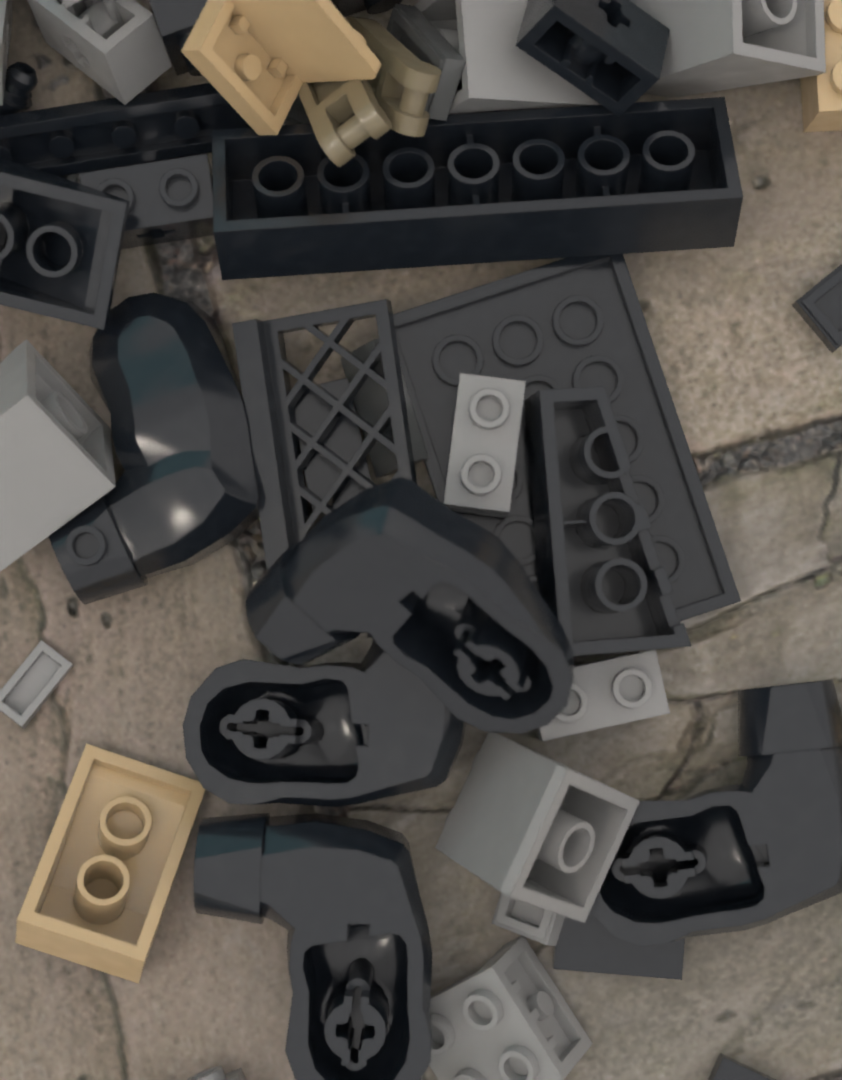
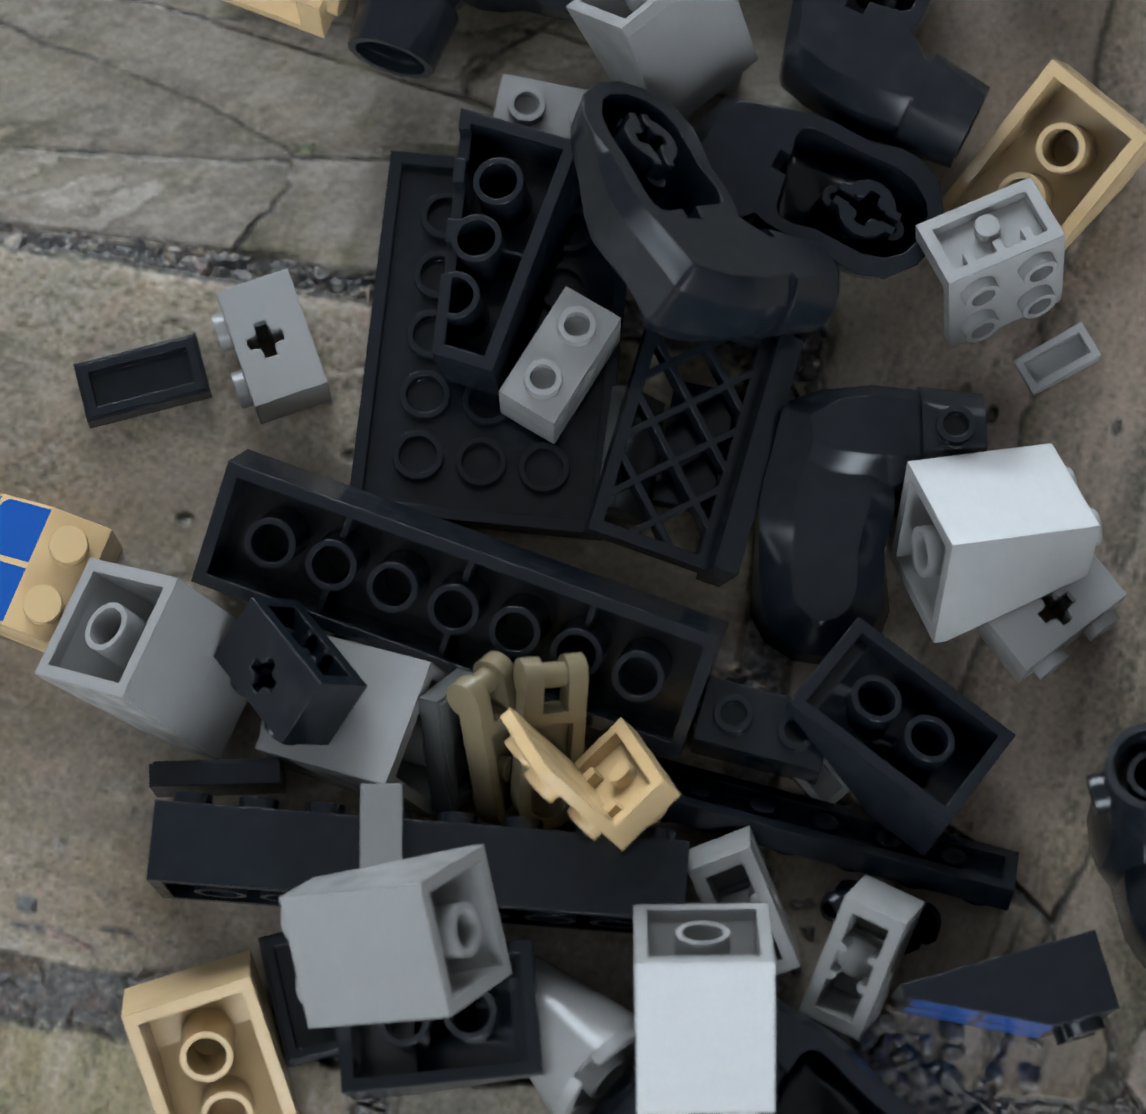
camera: 150 degrees left, 10 degrees down
none -> light grey brick [211,268,332,424]
none -> light grey bracket [915,177,1065,347]

